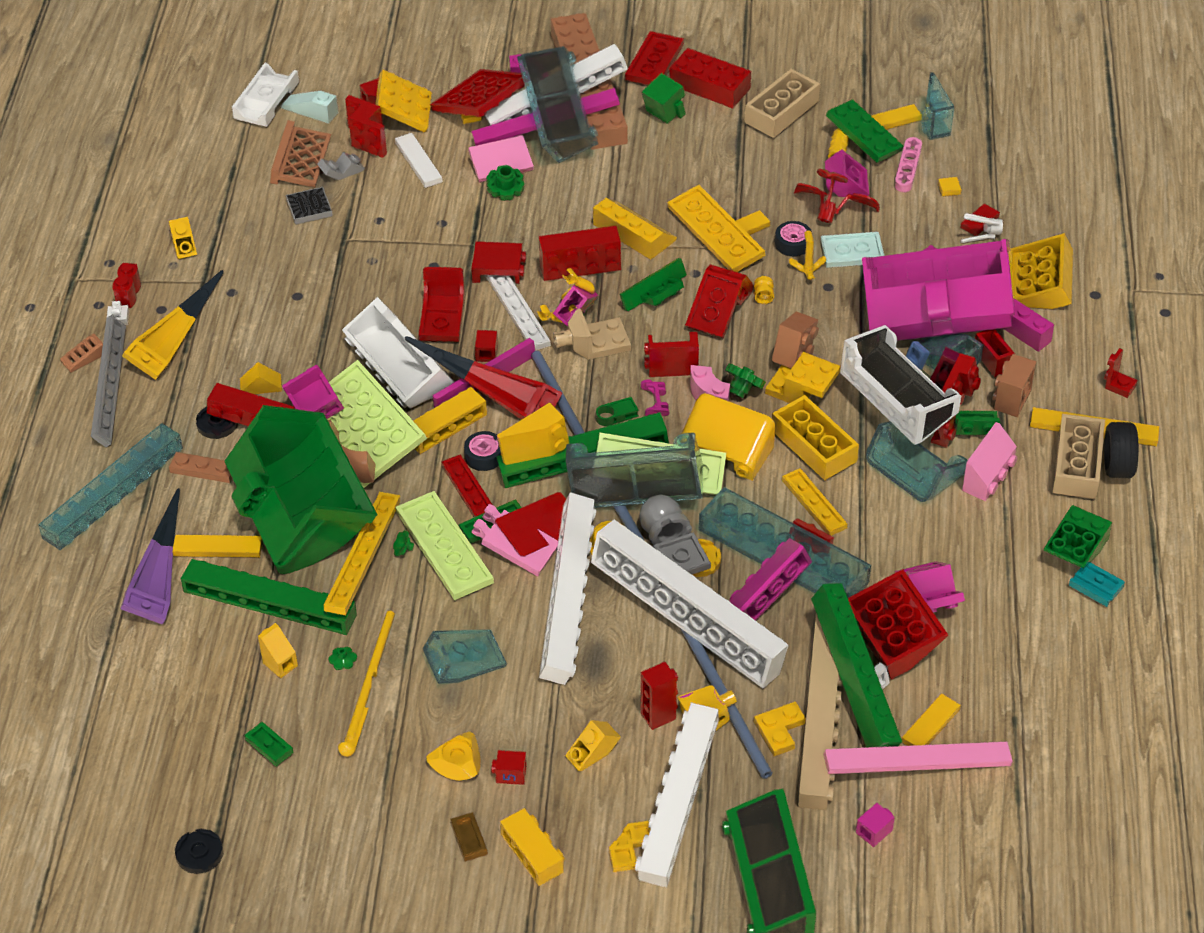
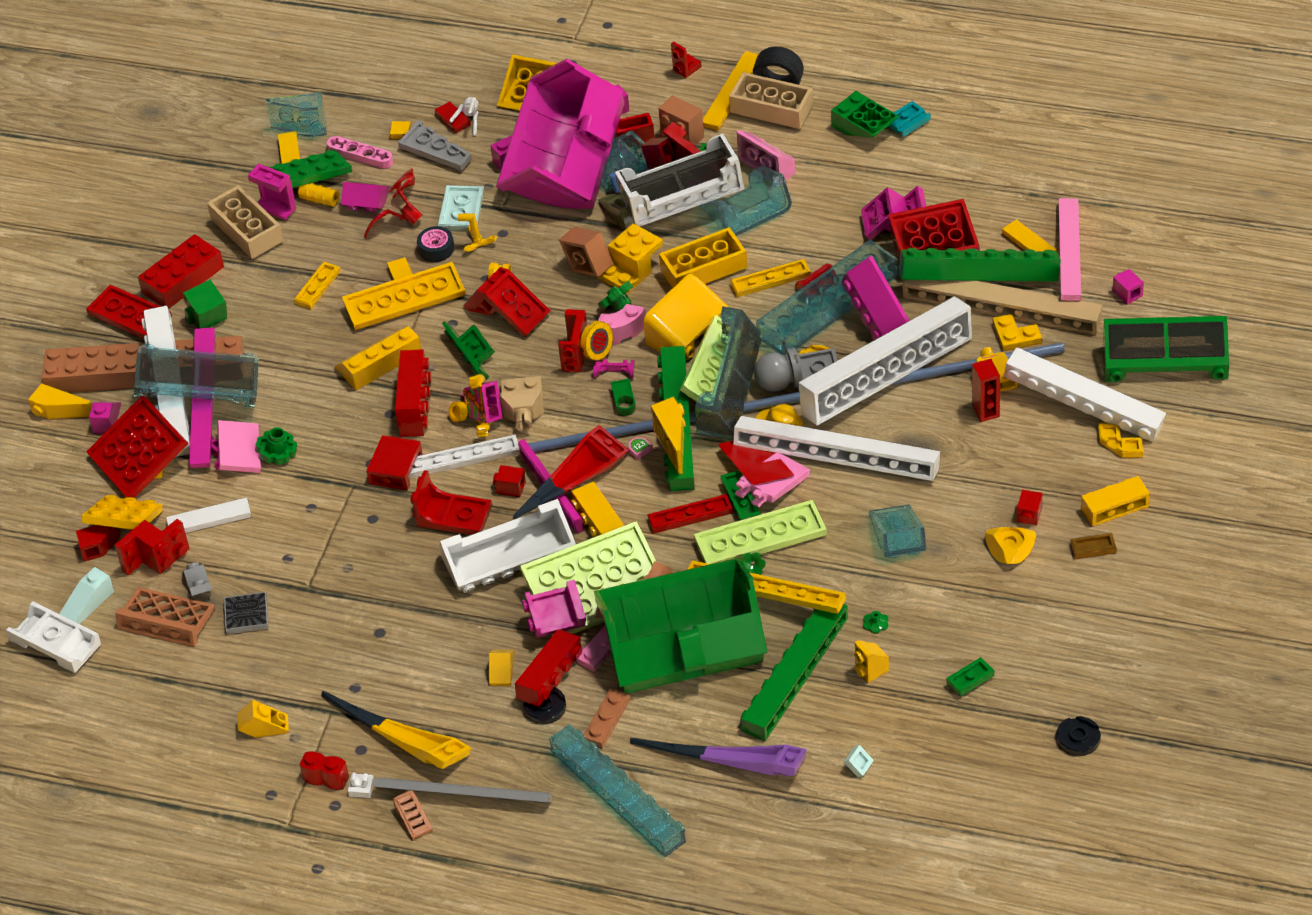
camera: 75 degrees left, 0 degrees up
yellow tile [172,535,263,557] -> none
yellow bar [338,611,395,757] -> none
wheel [464,431,501,471] -> none
yellow slope [565,720,621,771] -> none
none -> yellow slope [28,383,92,419]
none -> dark pink panel [248,163,296,220]
none -> yellow tile [294,261,341,310]
none -> light grey wing [398,120,472,171]
none -> yellow tile [580,320,613,361]
none -> light aqua plate [844,745,874,777]

